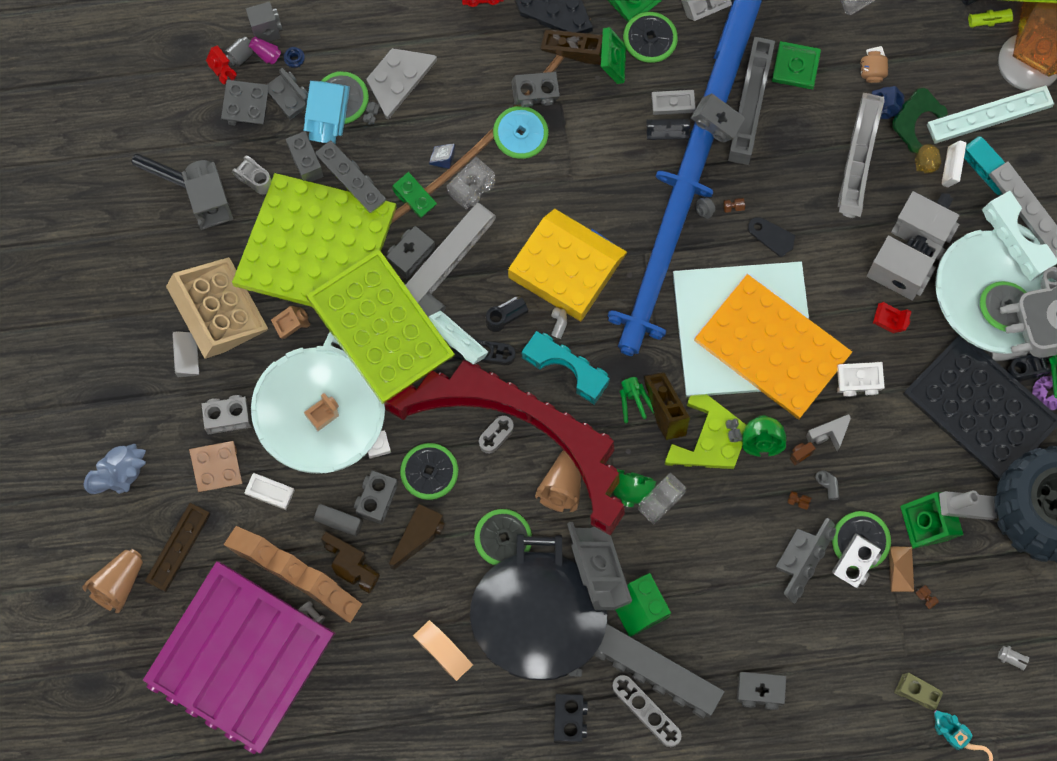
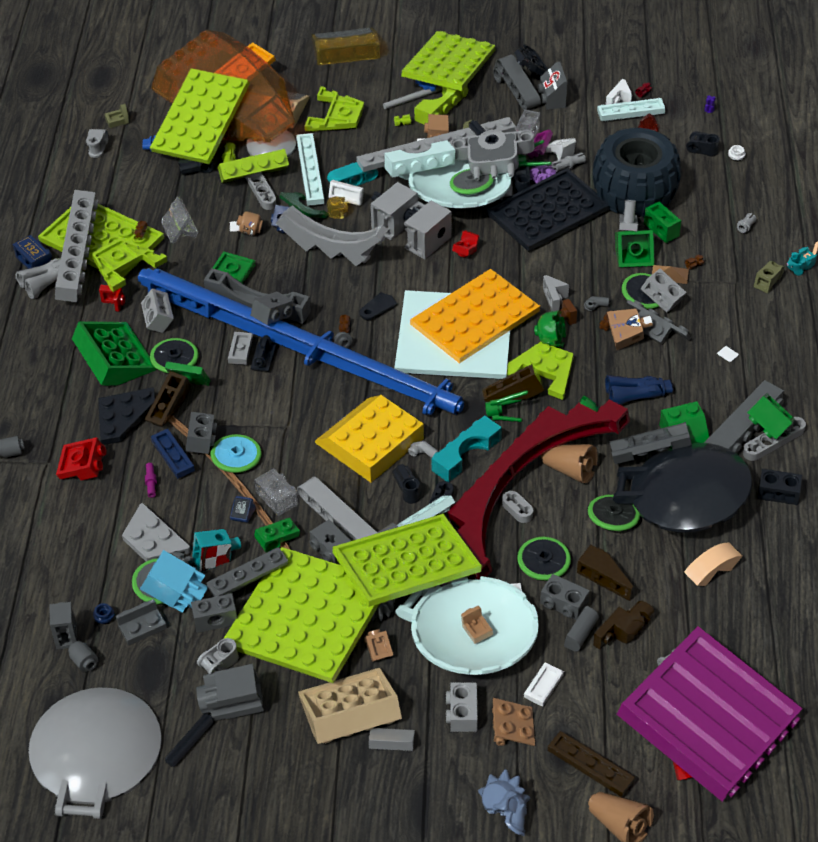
camera: 80 degrees left, 25 degrees down
red plate [206,45,237,84] -> none
dark grey hinge [221,80,269,126] -> none
medium nougat arch [224,526,362,623] -> none
magenta cone [248,36,281,65] -> none
clear brick [638,473,686,525] -> none
dark grey piece [726,419,742,442] -> none
dark grey brick [736,672,786,710] -> none
white bracket [837,362,884,397] -> none
none -> light grey dish [29,688,162,819]
none -> magenta bar [145,463,157,498]
none -> dark blue plate [151,429,195,479]
none -> torso [192,529,241,572]
none -> lime arch [218,149,289,183]
none -> light grey beam [245,173,277,210]
none -> dark blue piece [605,375,673,405]
none -> medium nougat torso [607,309,653,350]
none -> green brick [644,202,681,243]
none -> white sticker [717,346,739,362]
none -> green slope [747,393,795,439]

